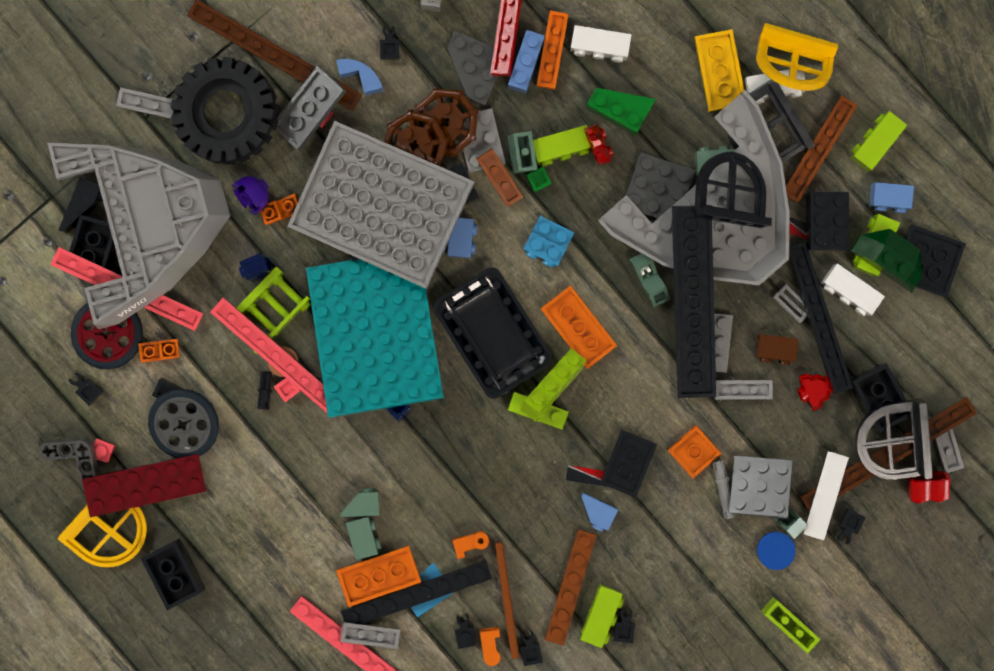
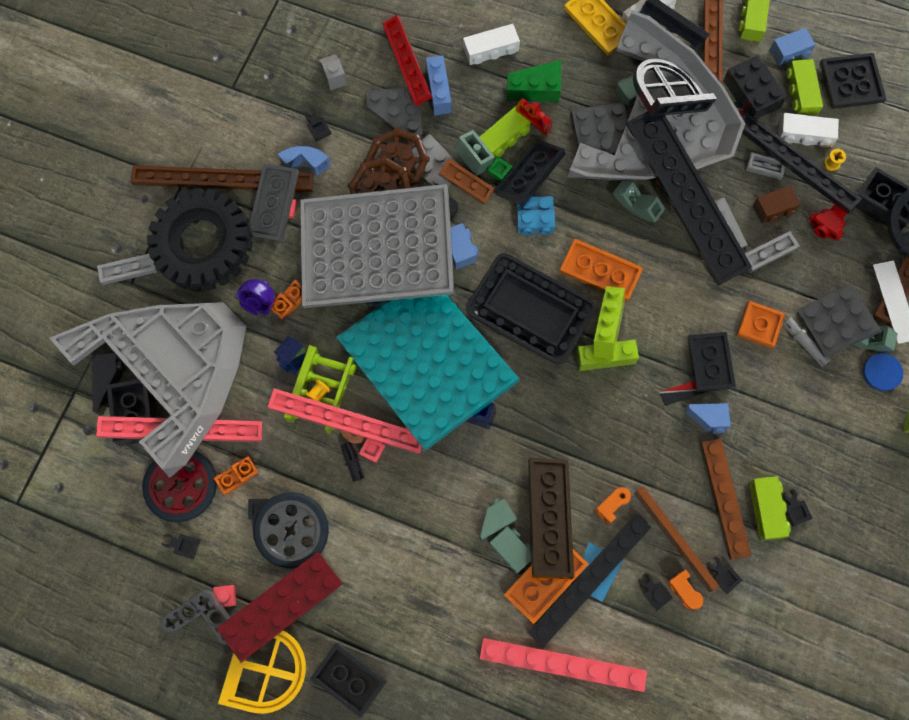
camera: 25 degrees left, 15 degrees down
light grey plate [340,622,400,649] -> none
orange plate [536,11,569,90] -> none
dark green wedge [850,229,922,293] -> none
none -> yellow bush [305,379,331,402]
none -> black plate [494,139,566,207]
none -> dark brown plate [528,458,574,579]
none -> yellow bush [824,149,846,172]

